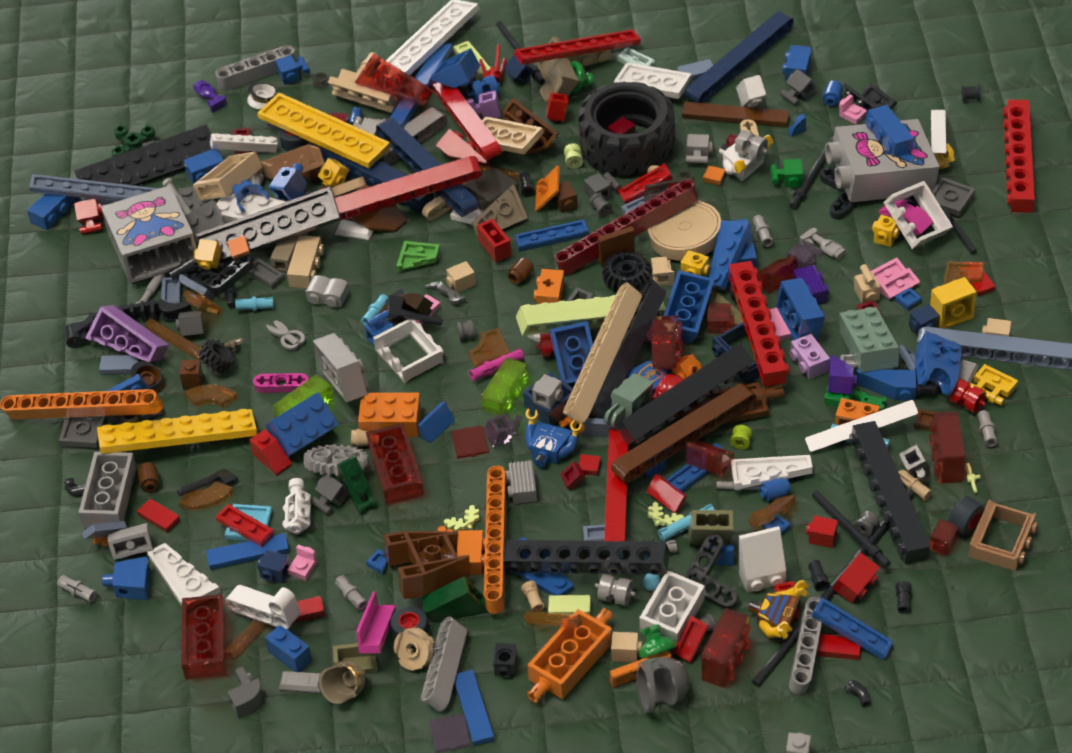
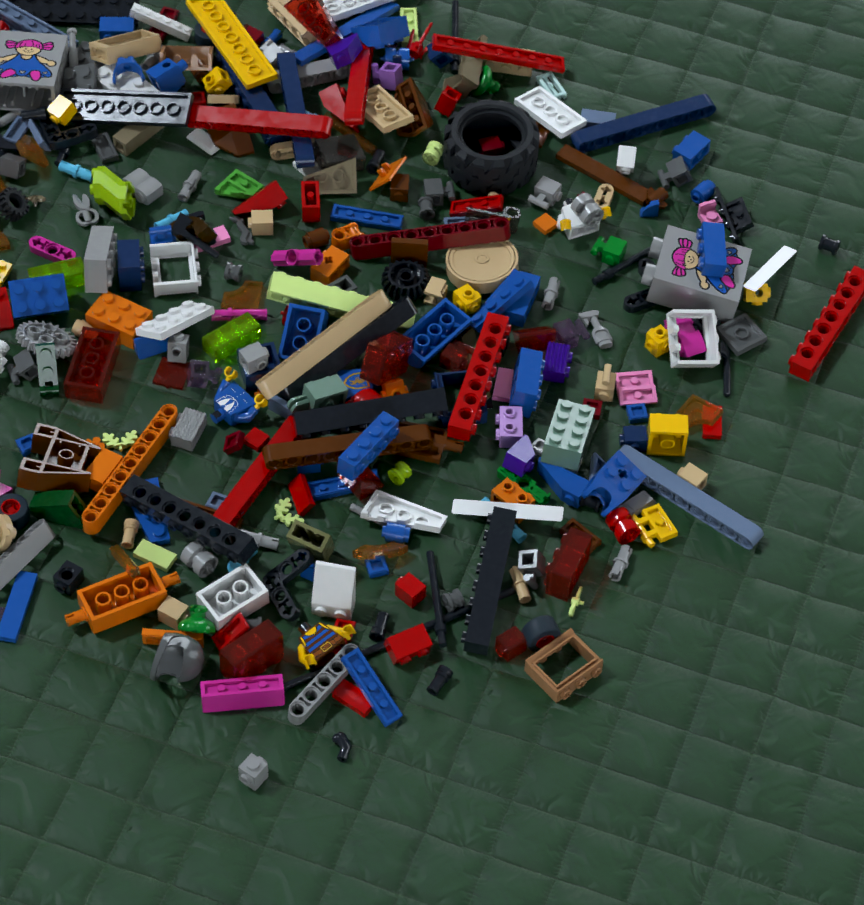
camera: 20 degrees right, 5 degrees up
orange tile [227,235,250,259] -> none
tan brick [287,235,324,288] -> none
medium azure pin [658,504,715,542] -> none
none -> lime brick [90,166,136,220]
none -> dark blue brick [117,239,145,292]
none -> white plate [135,300,215,341]
none -> light grey brick [167,332,190,363]
none -> light grey pin [177,170,202,202]
none -> dark pink panel [200,674,285,713]
none -> red slope [231,180,288,214]
none -> dark pink piece [271,249,323,266]
none -> dark purple slope [326,33,363,70]
none -> orange piece [331,222,365,251]
none -> blue brick [337,411,399,482]
none -> reddish brown piece [646,187,669,209]

